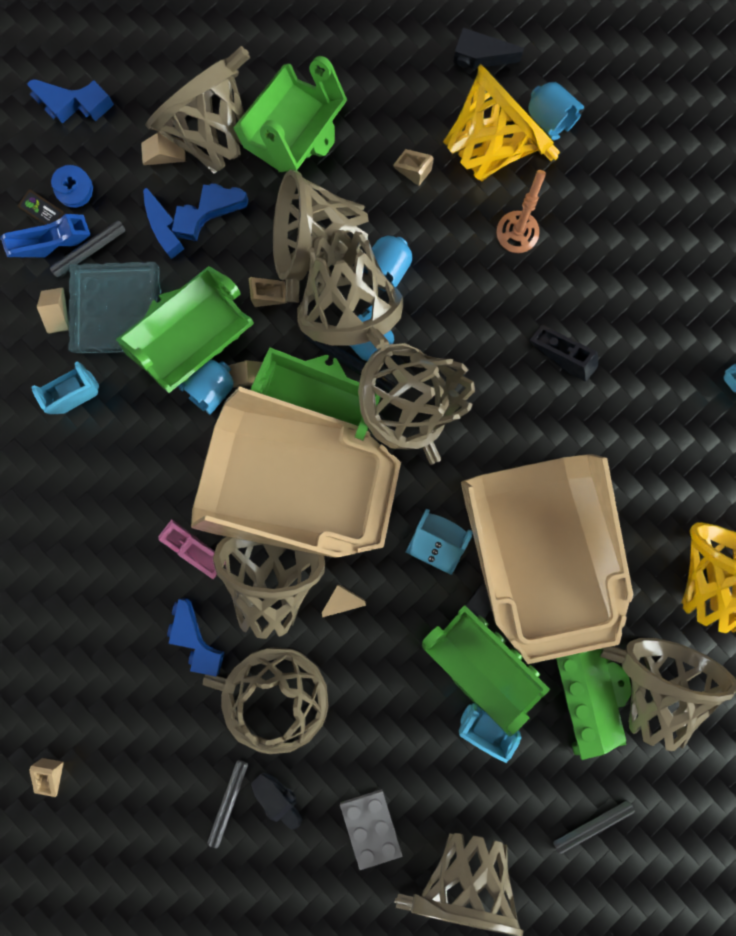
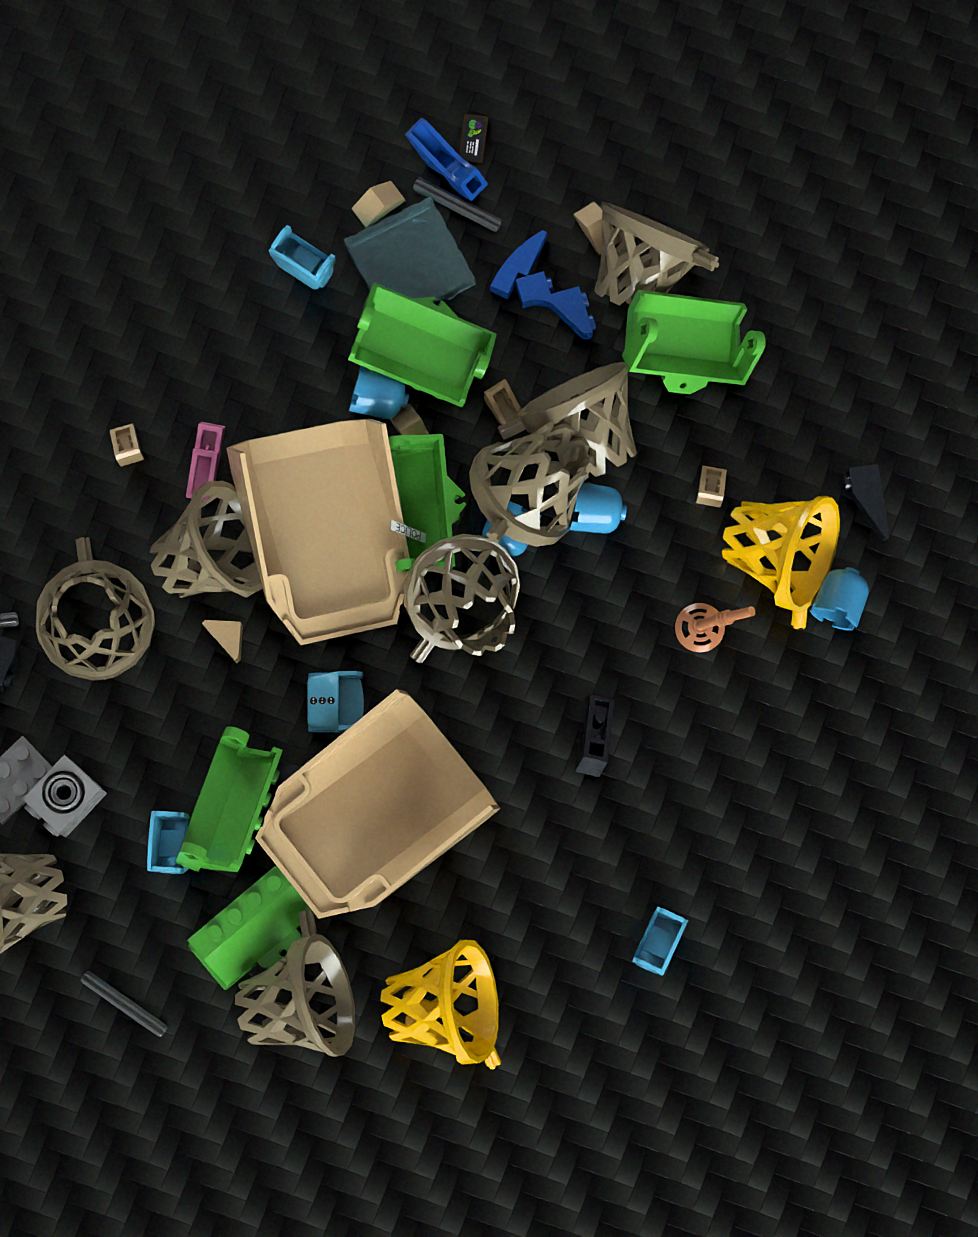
camera: 60 degrees right, 5 degrees down
blue arch [27,79,114,124] -> none
blue piece [51,165,93,208] -> none
blue arch [167,598,224,677] -> none
none -> light grey brick [22,755,107,837]
none -> tan slope [110,423,144,466]
none -> white sticker [390,520,426,543]

